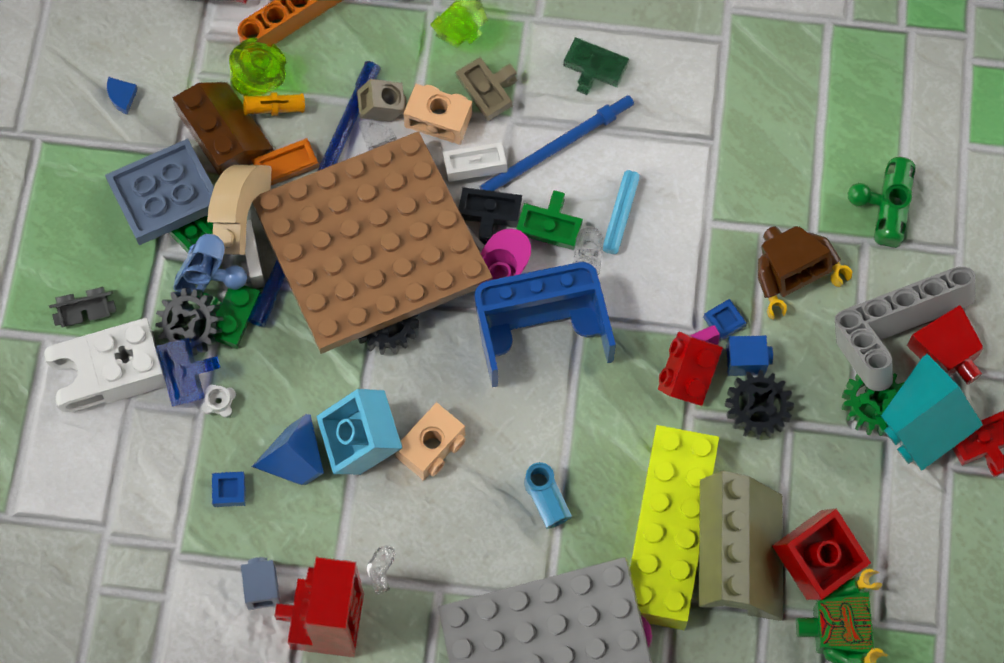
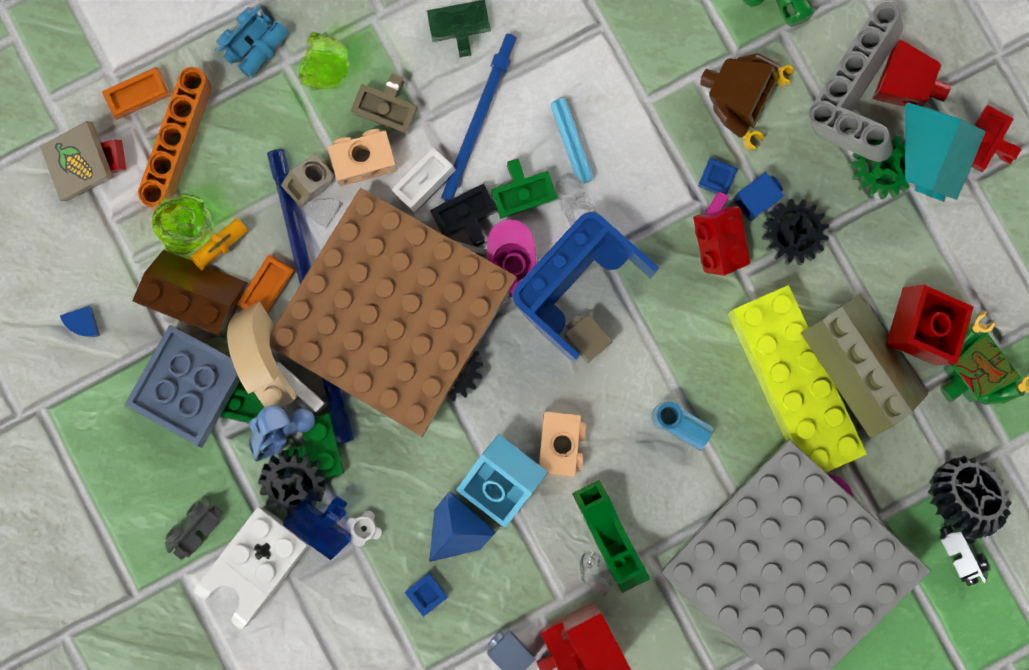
camera: 35 degrees left, 15 degrees up
none -> dark tan brick [564,314,613,363]
none -> green arch [572,480,650,593]

